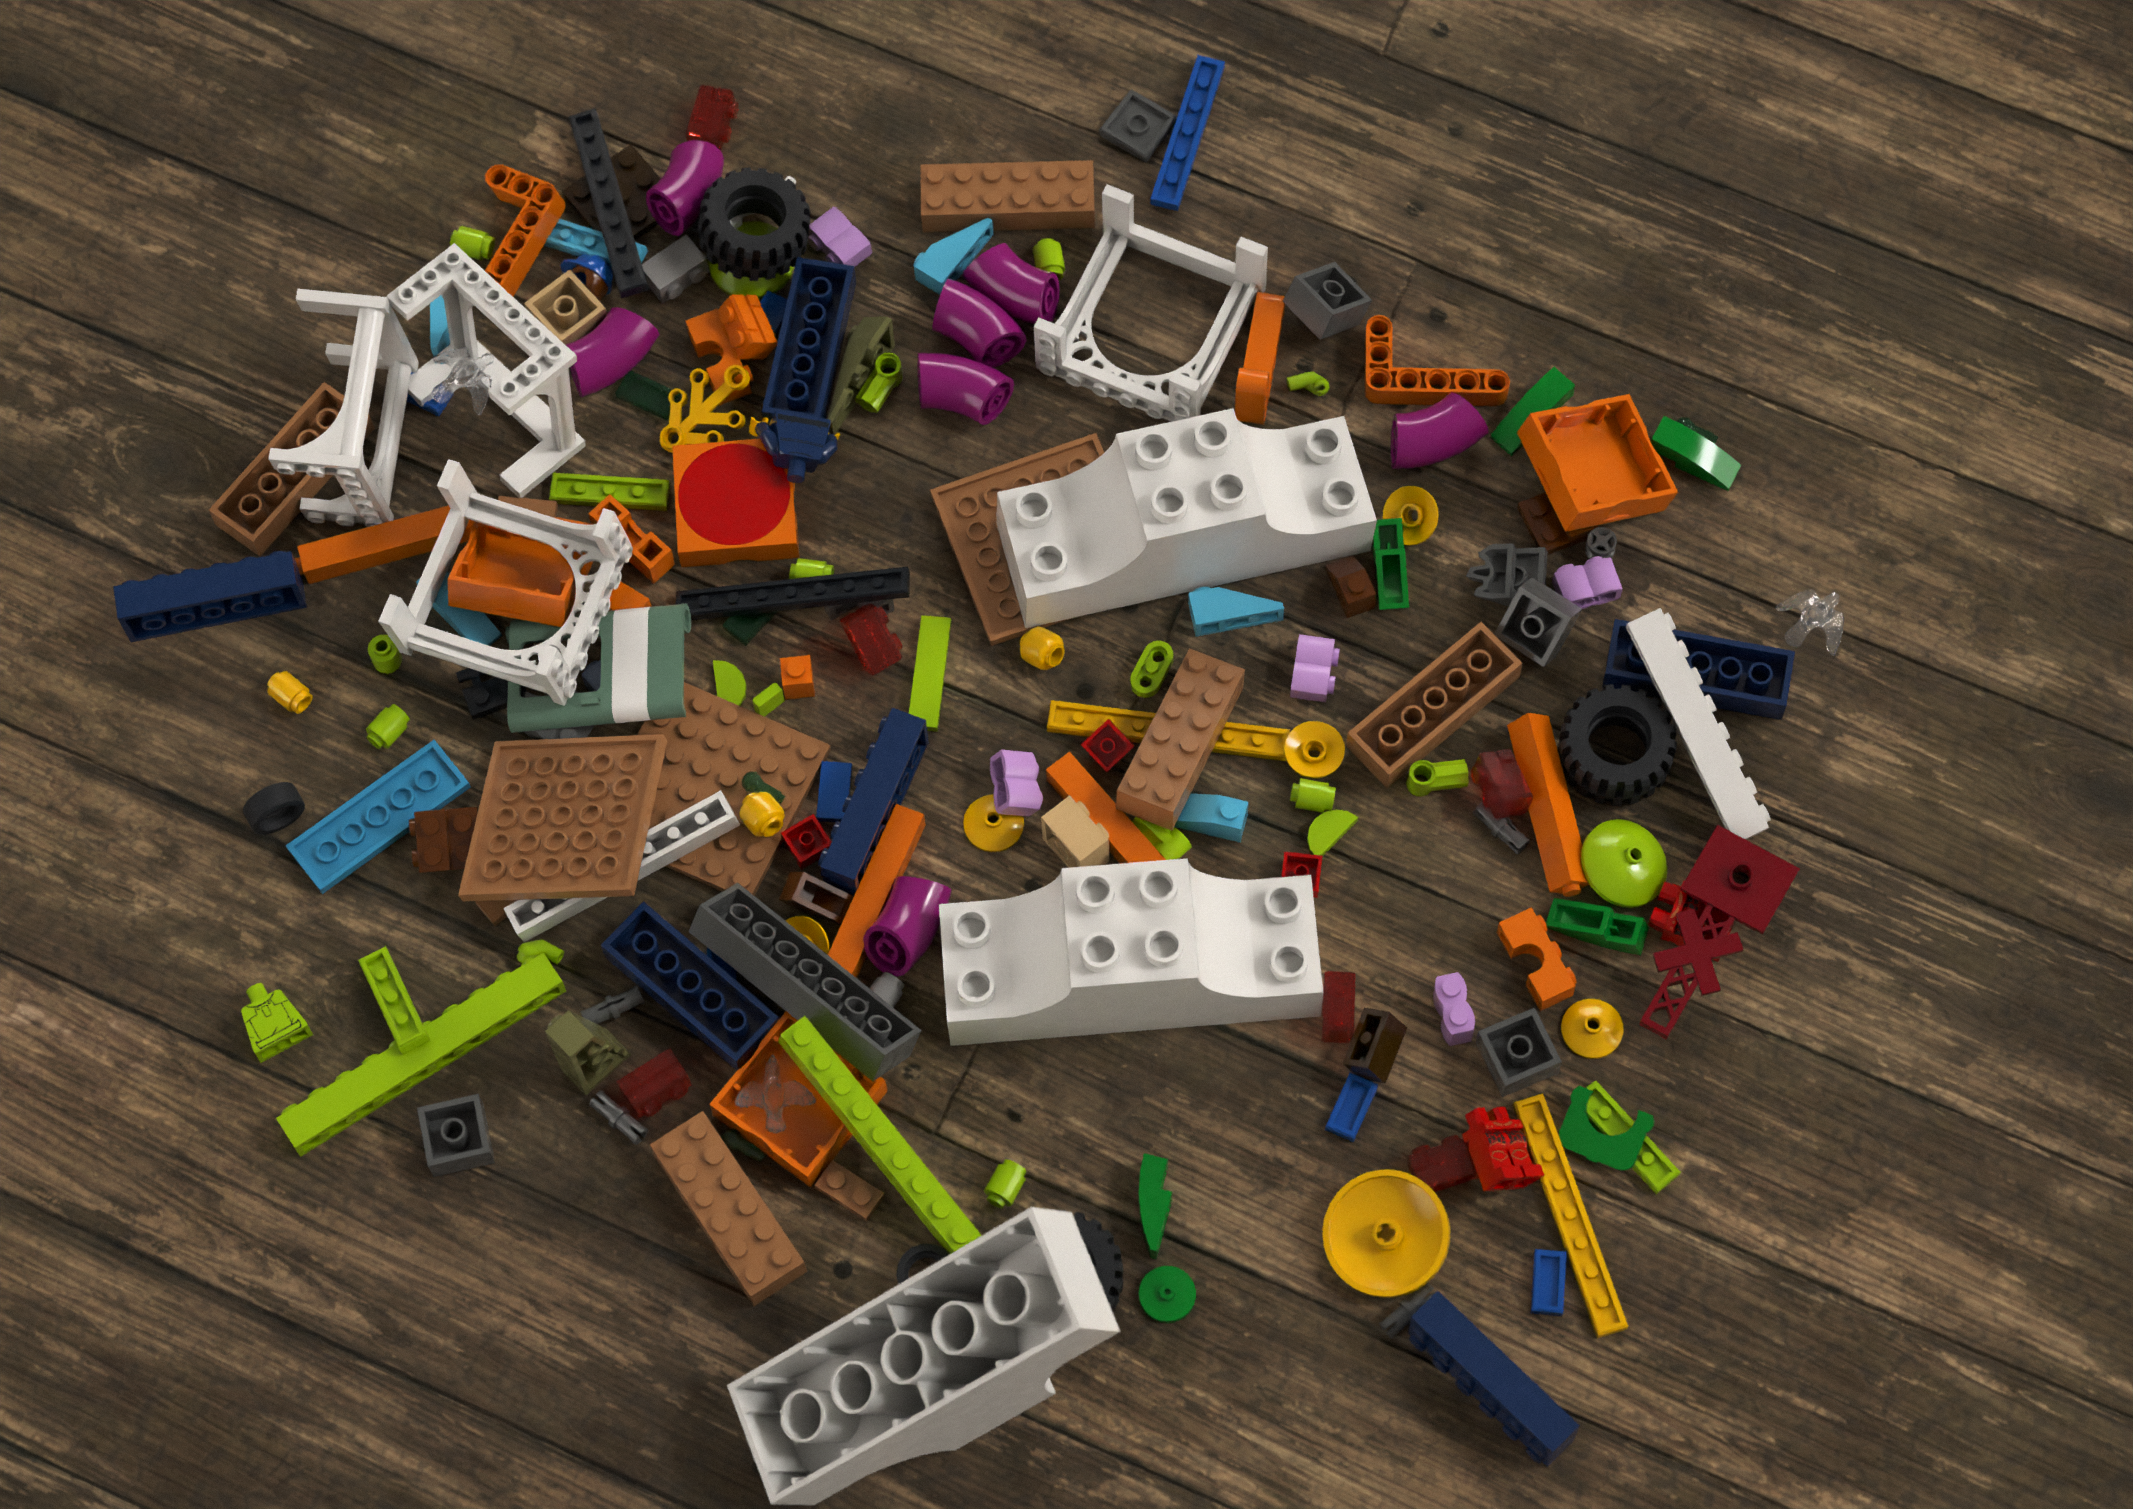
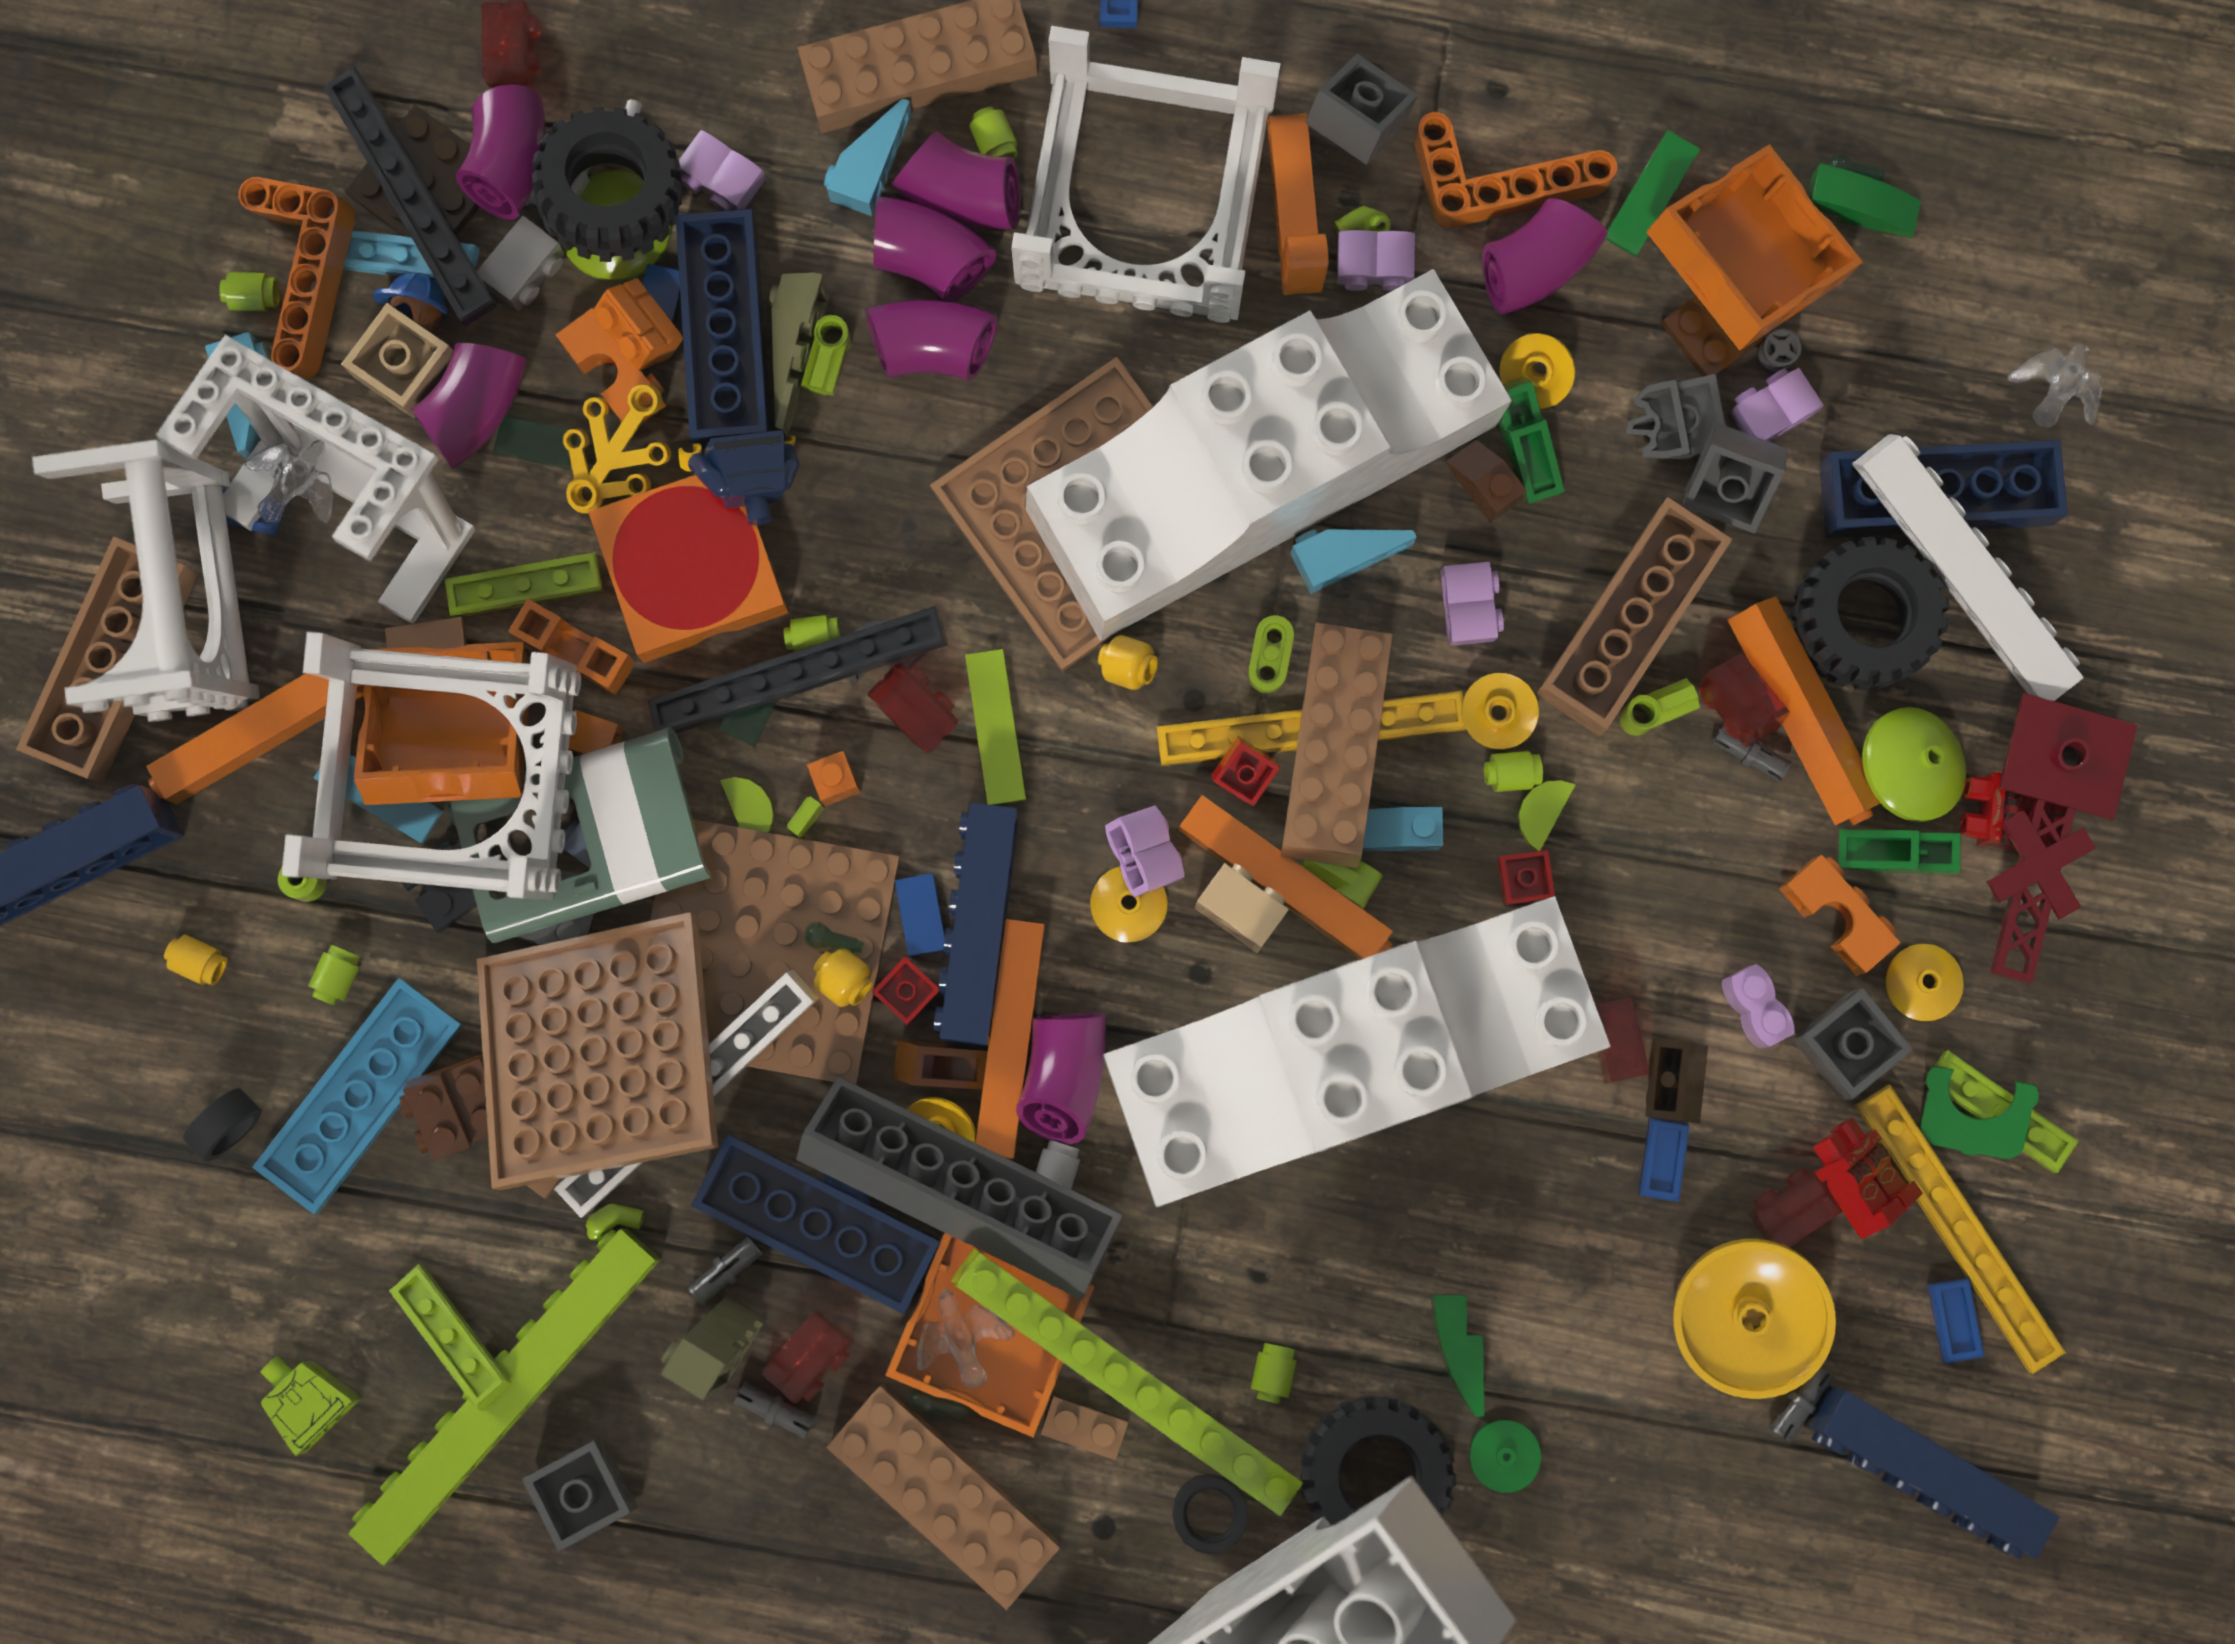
camera: 20 degrees left, 15 degrees up
none -> lavender brick [1337,230,1415,291]

